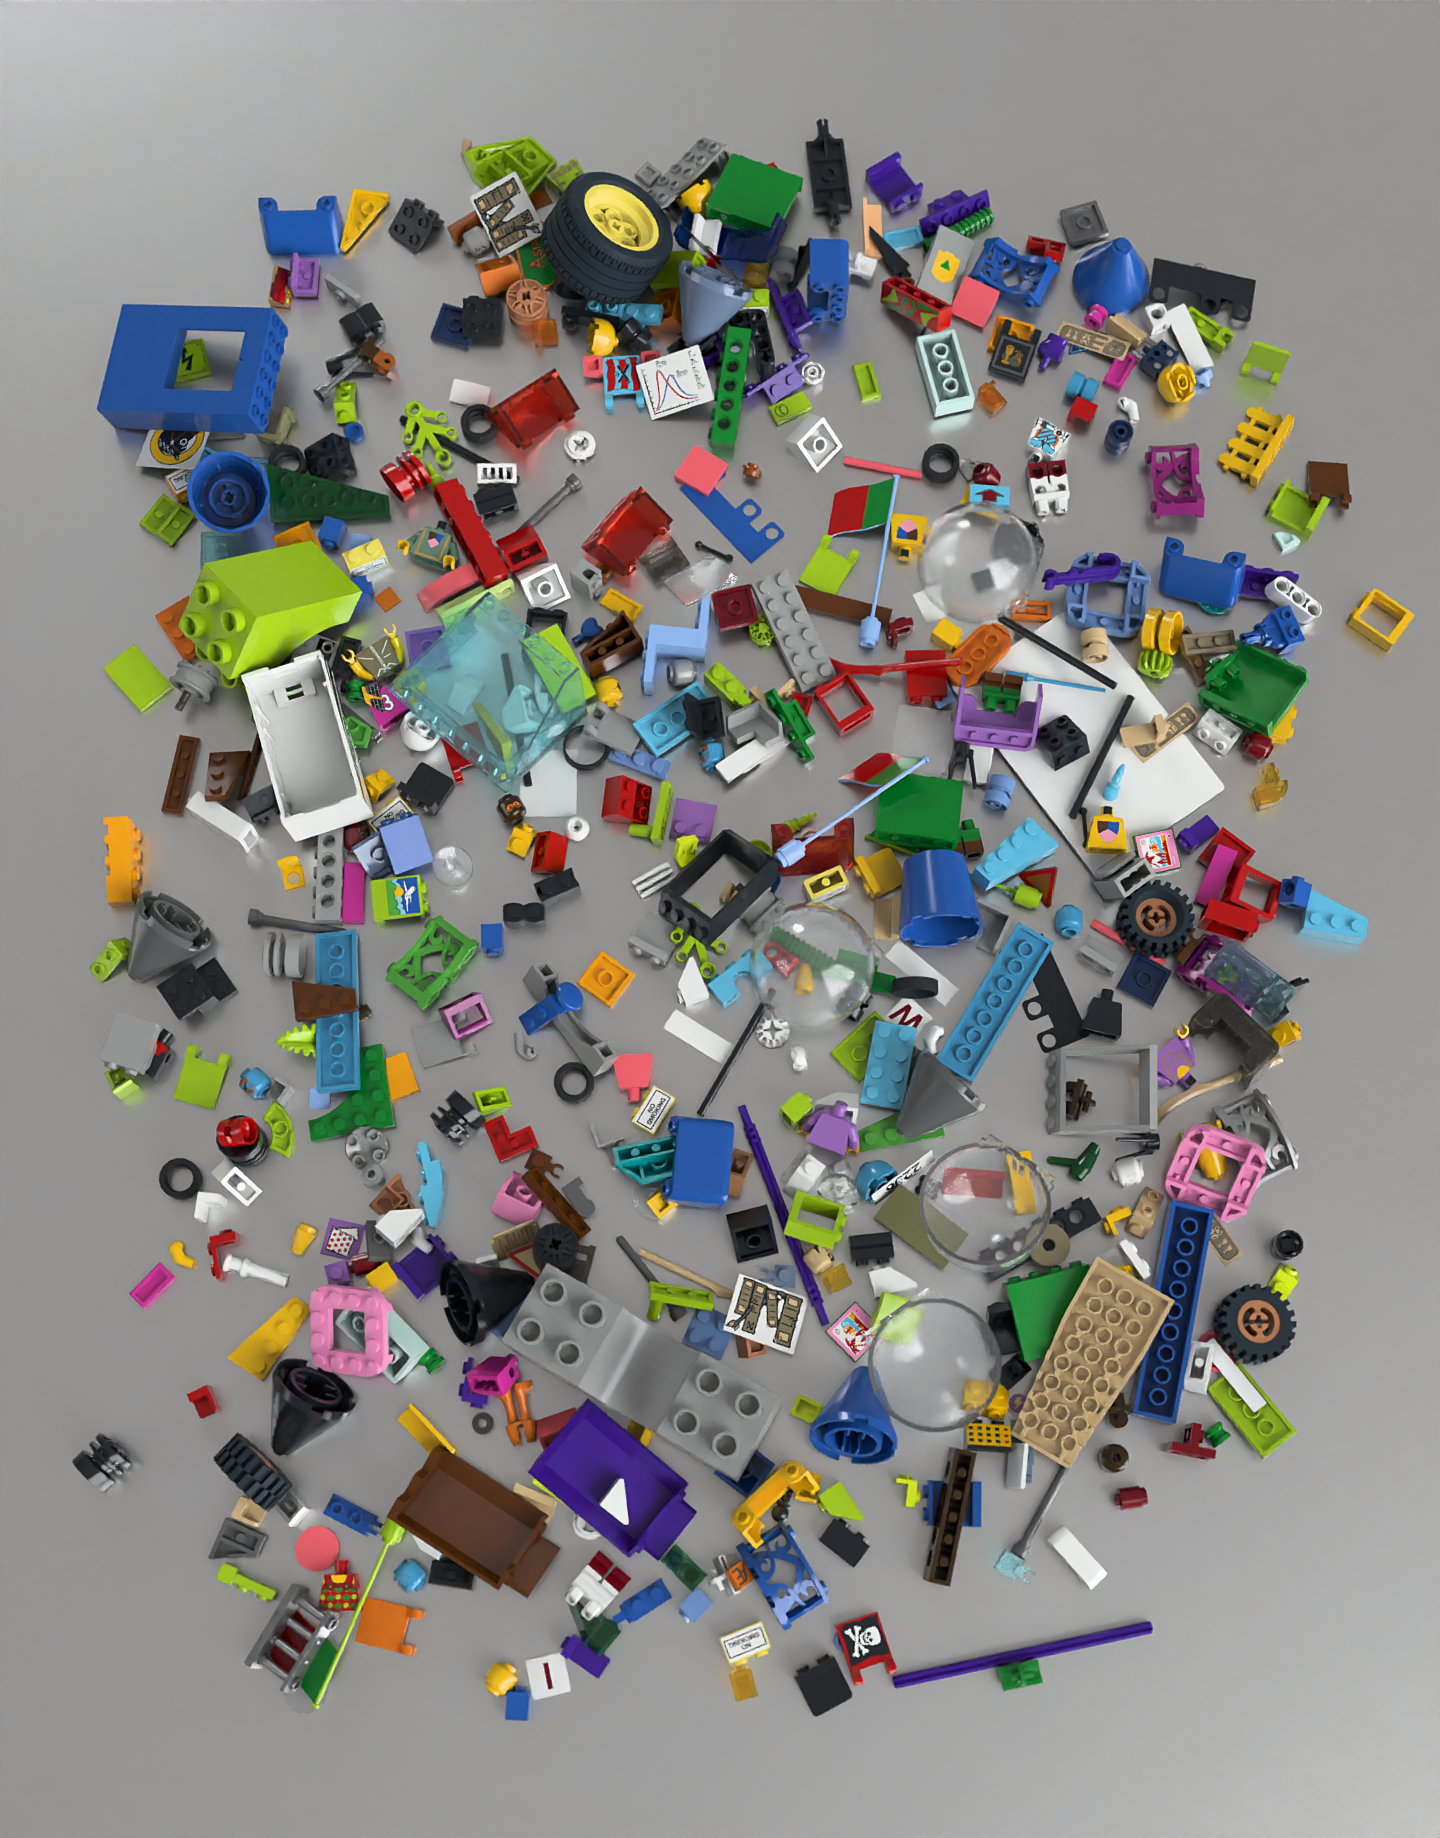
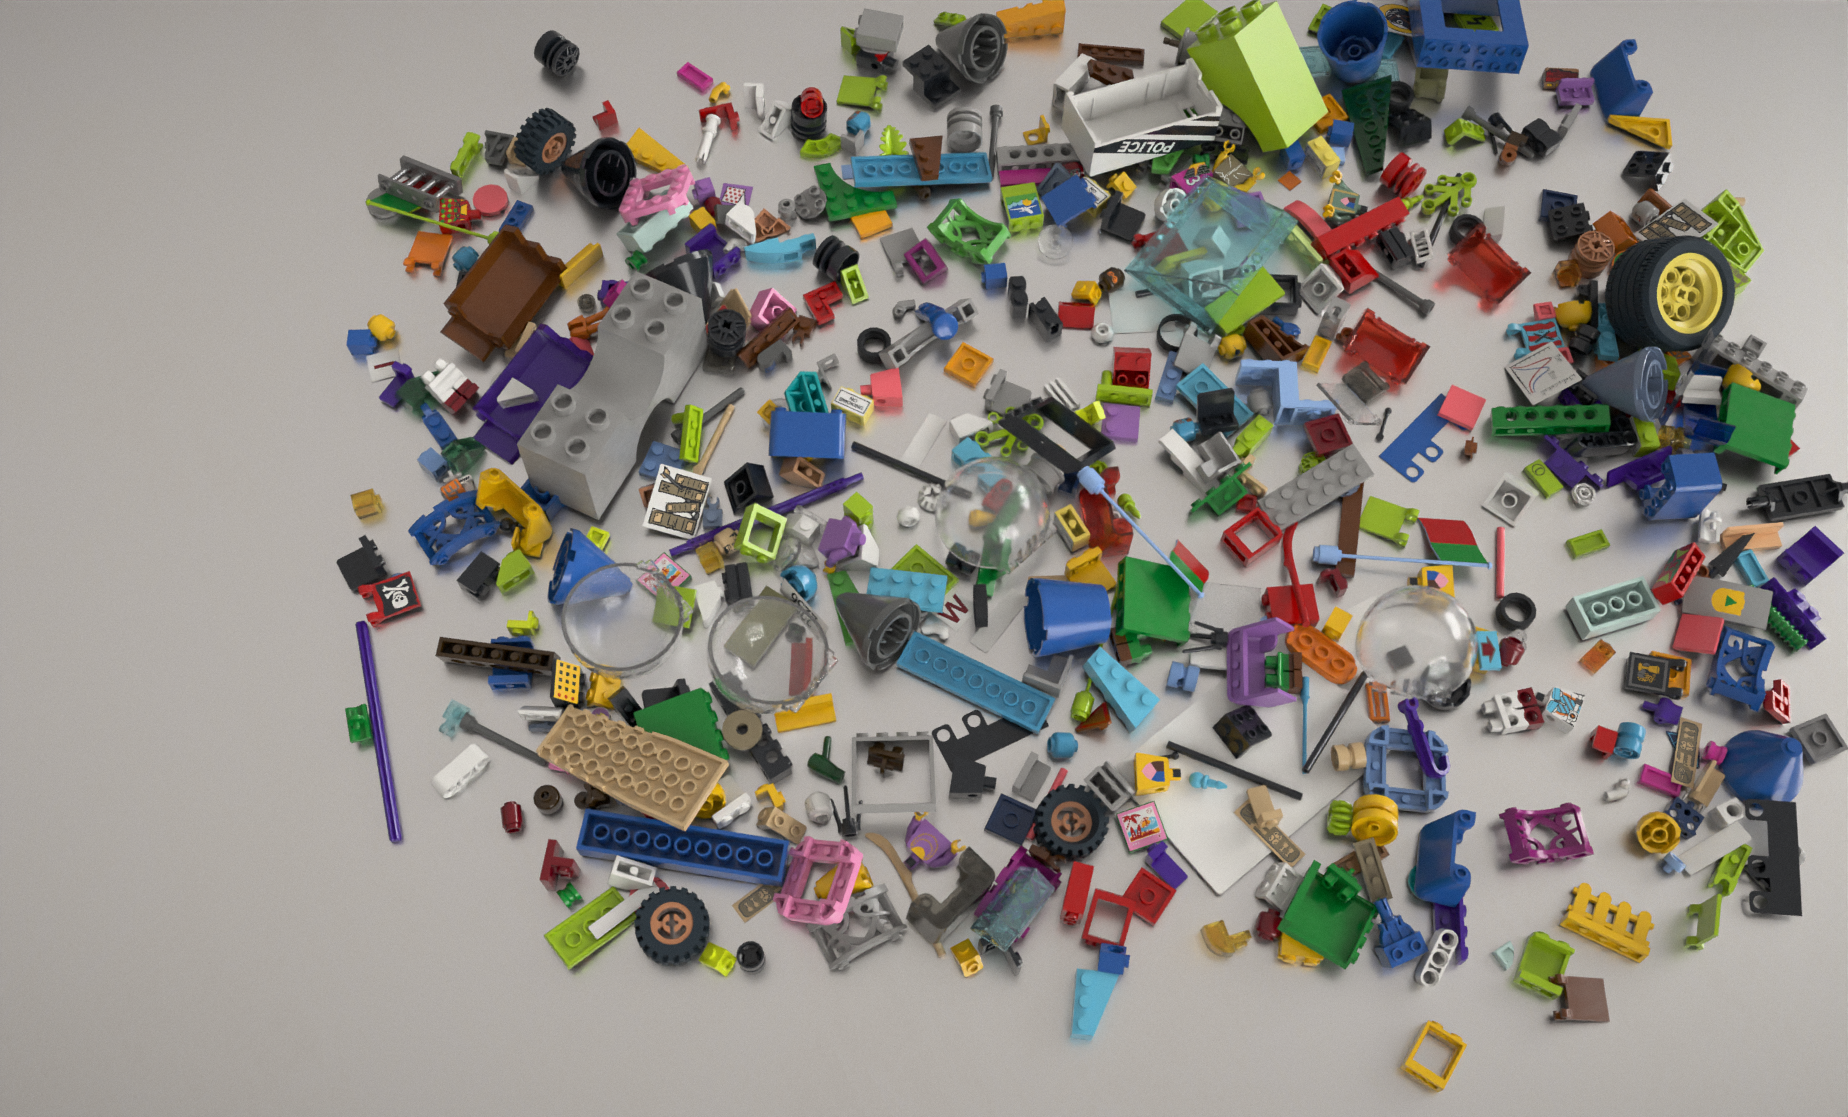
camera: 85 degrees right, 10 degrees down
black tyre [159,1158,202,1200] -> none
yellow cone [290,1222,316,1256] -> none
blue tile [344,422,364,443] -> none
white gear [564,430,596,461] -> none
brick [720,1621,771,1667] -> none
dark blue wheel [1104,420,1133,455] -> none
dark pink tile [1194,844,1238,905] -> none

